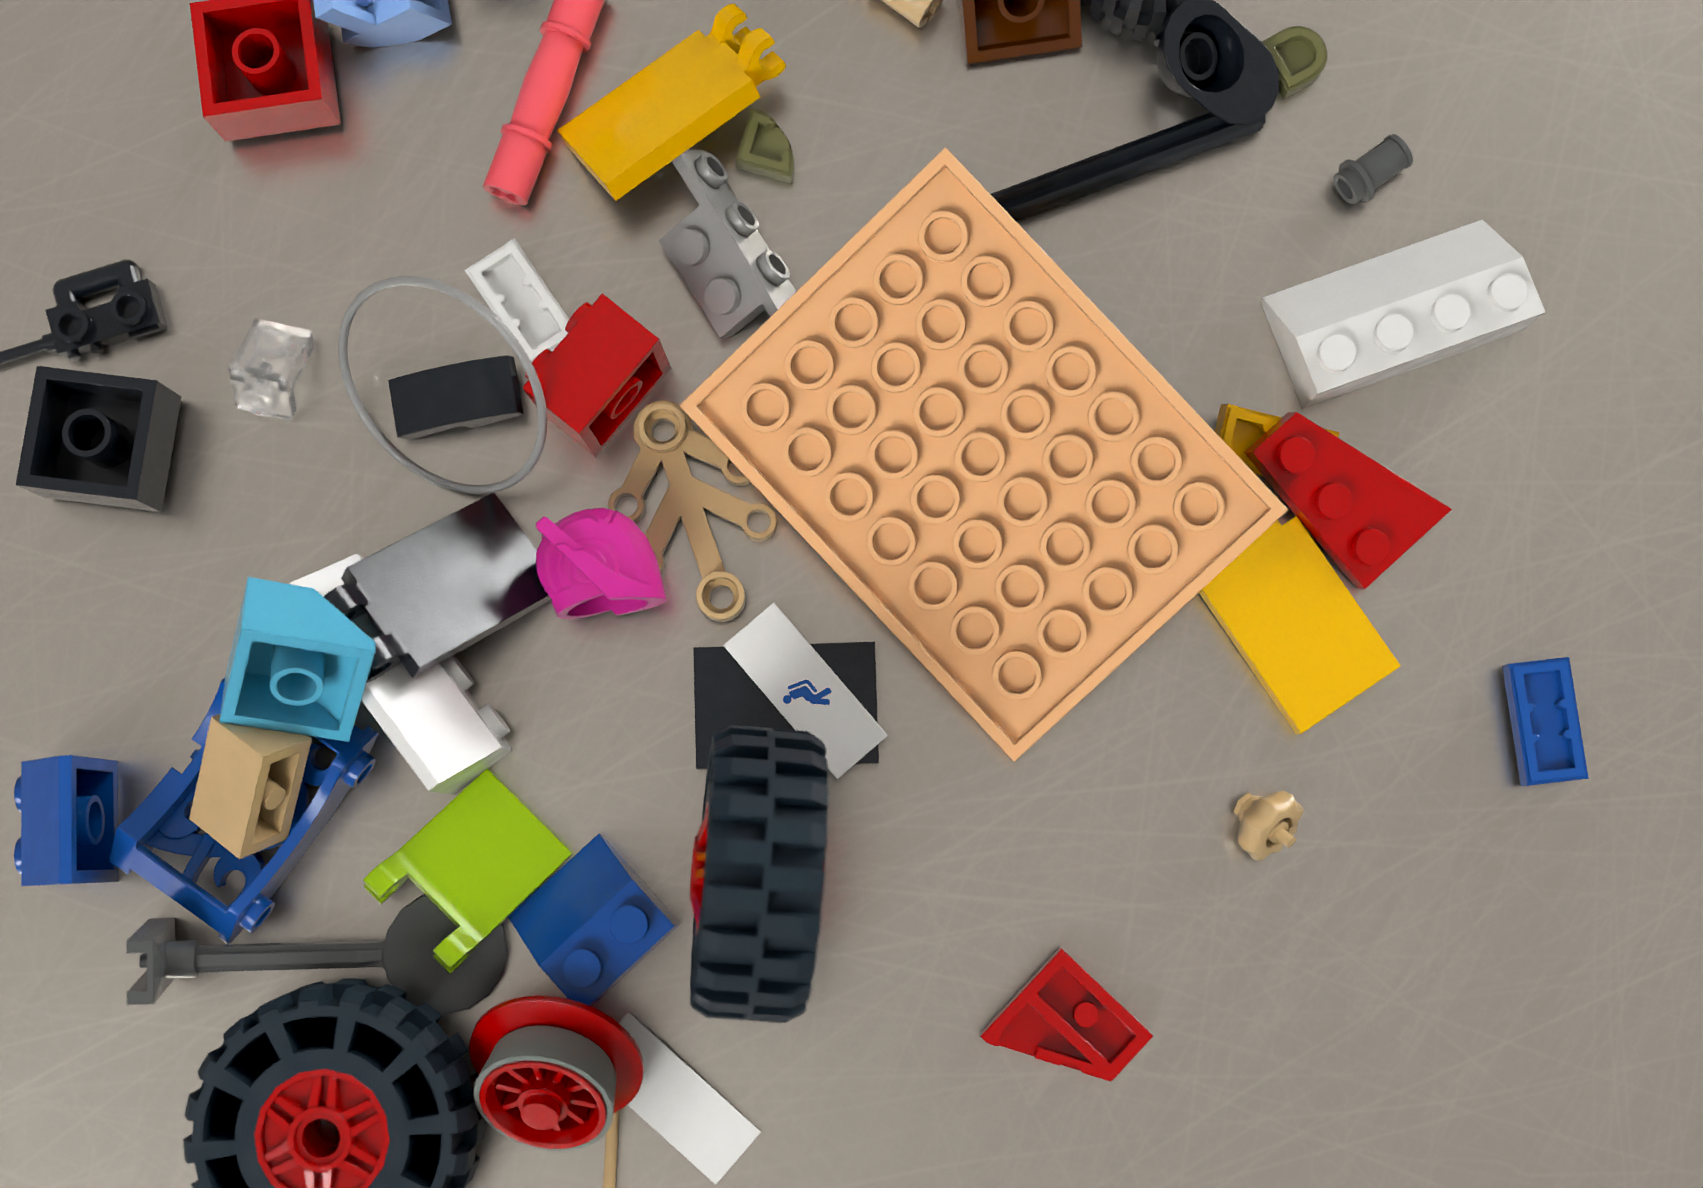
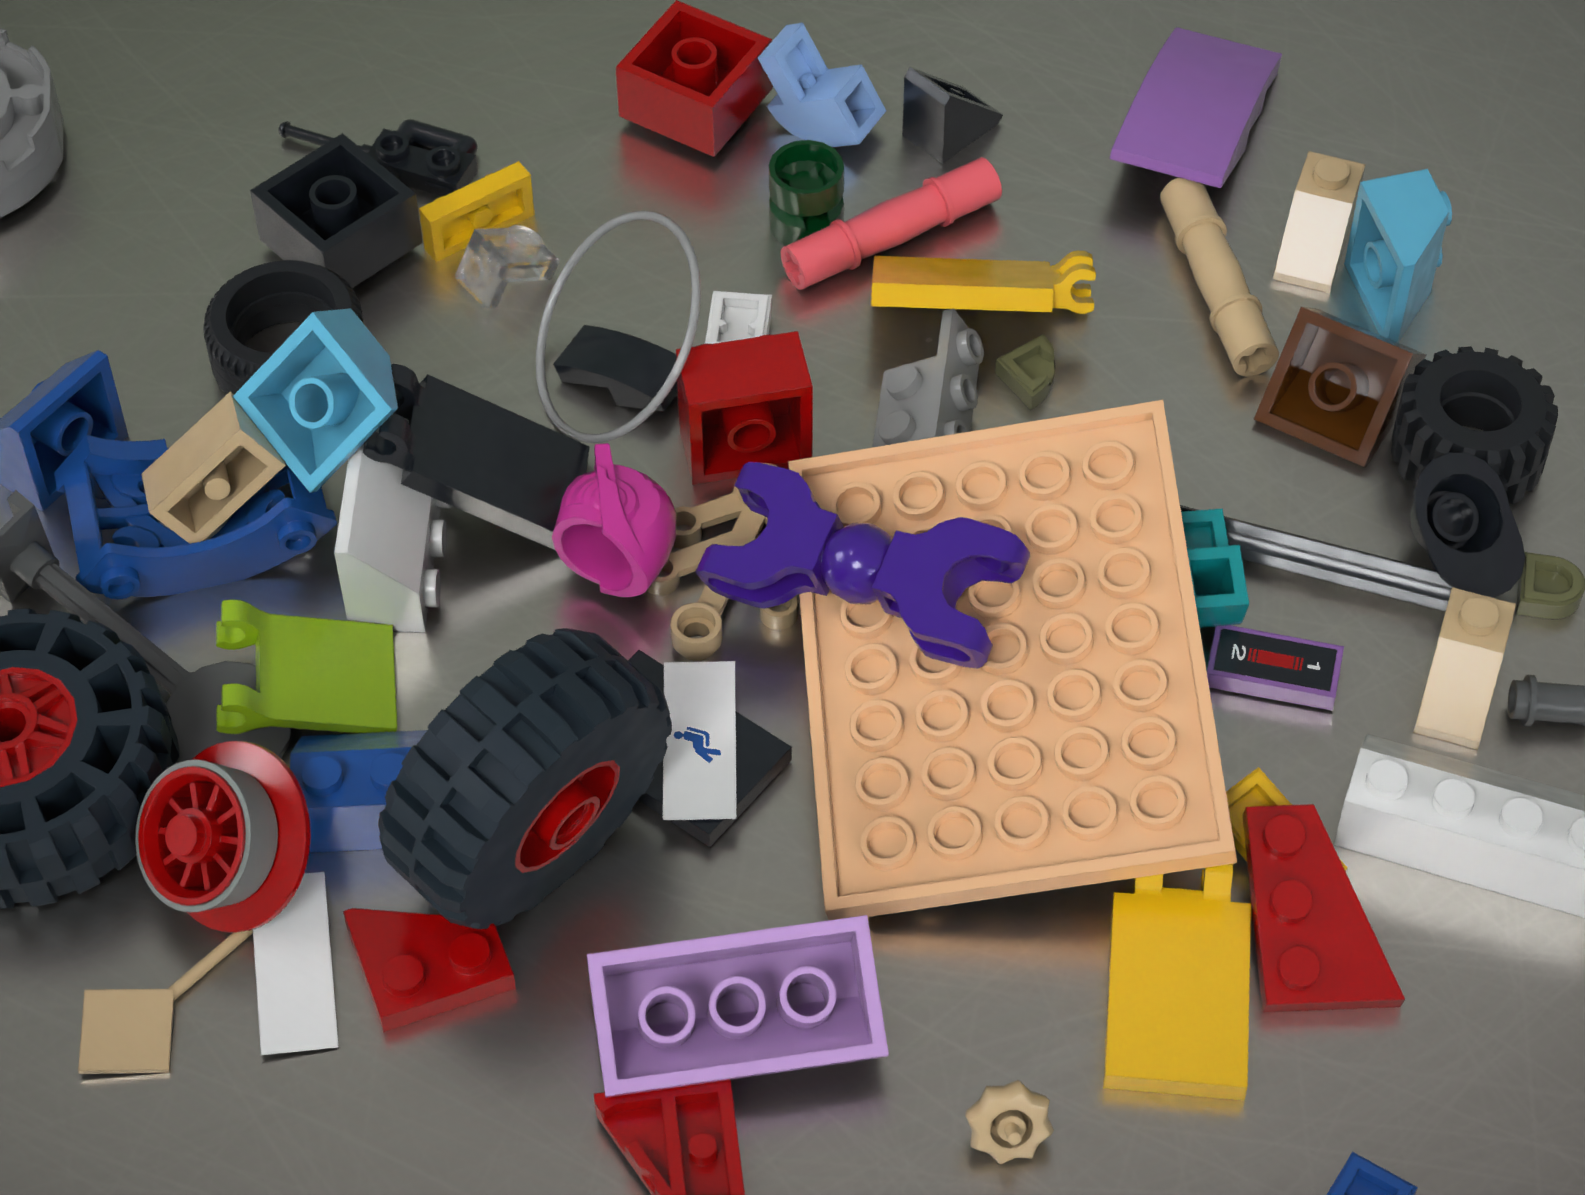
camera: 35 degrees right, 30 degrees down
none -> black tyre [203,260,364,394]
none -> red wing [343,908,516,1032]
none -> yellow plate [419,161,535,262]
none -> lavender slope [587,915,889,1098]
none -> dark purple piece [696,462,1030,668]
none -> dark green wheel [768,140,844,246]
none -> teal brick [1181,508,1249,628]
none -> tile [1207,625,1344,711]
none -> tan slope [1413,588,1516,750]

